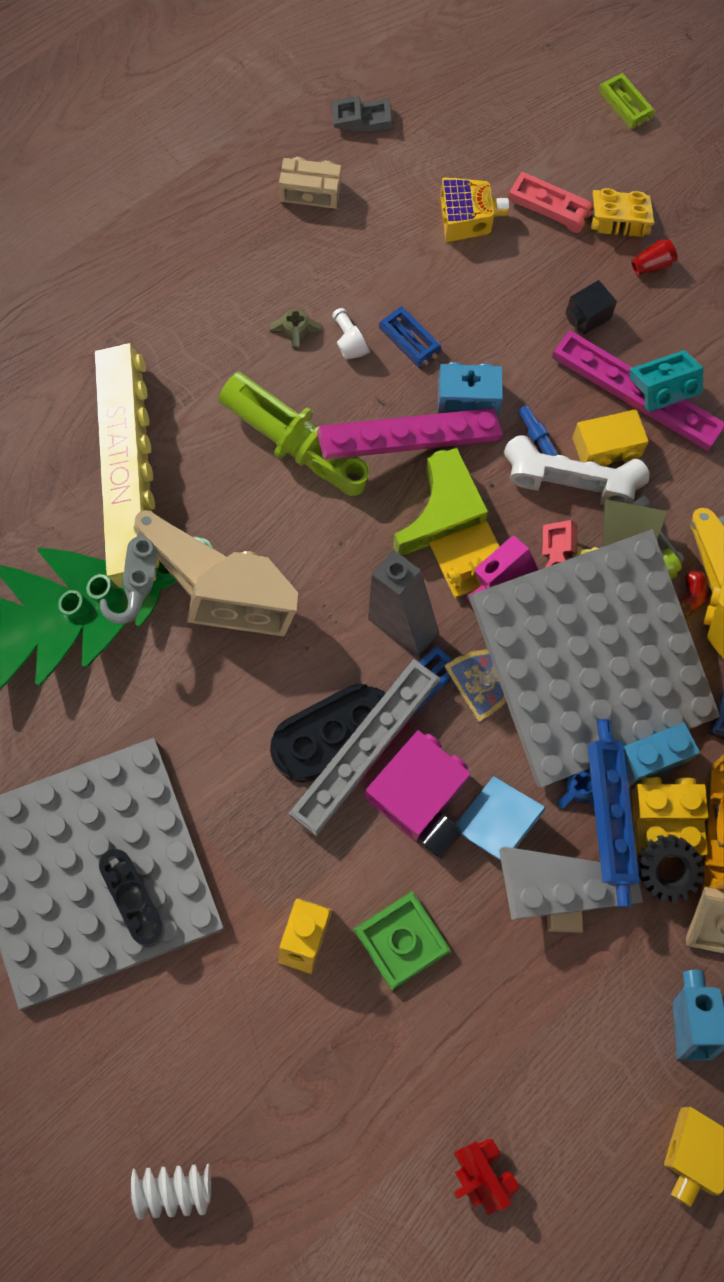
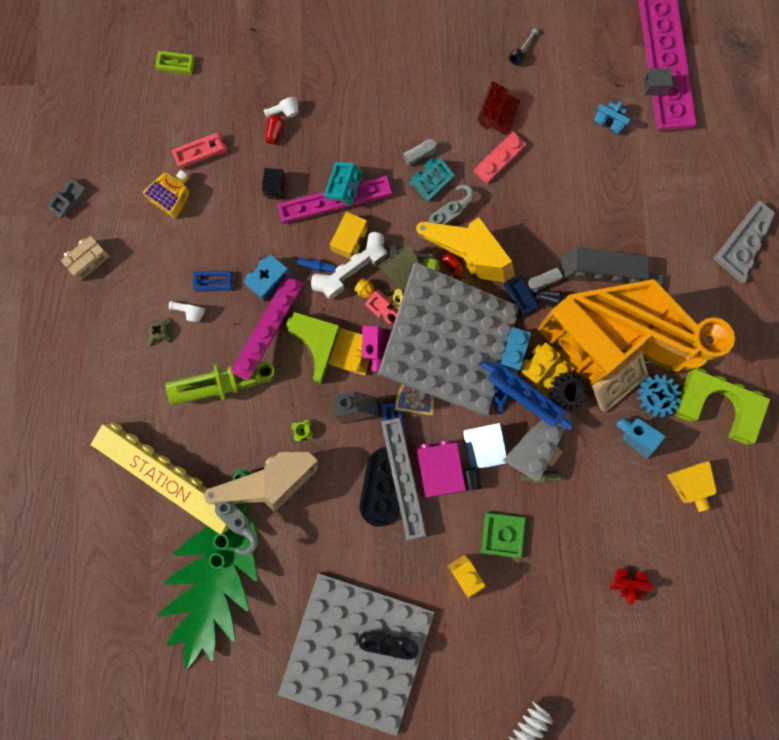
camera: 45 degrees left, 10 degrees up
yellow hinge [591,188,654,237] -> none
none -> white bar [264,97,298,119]
none -> lime plate [292,420,313,442]
none -> yellow plate [354,278,374,298]
none -> olive bar [520,472,561,483]

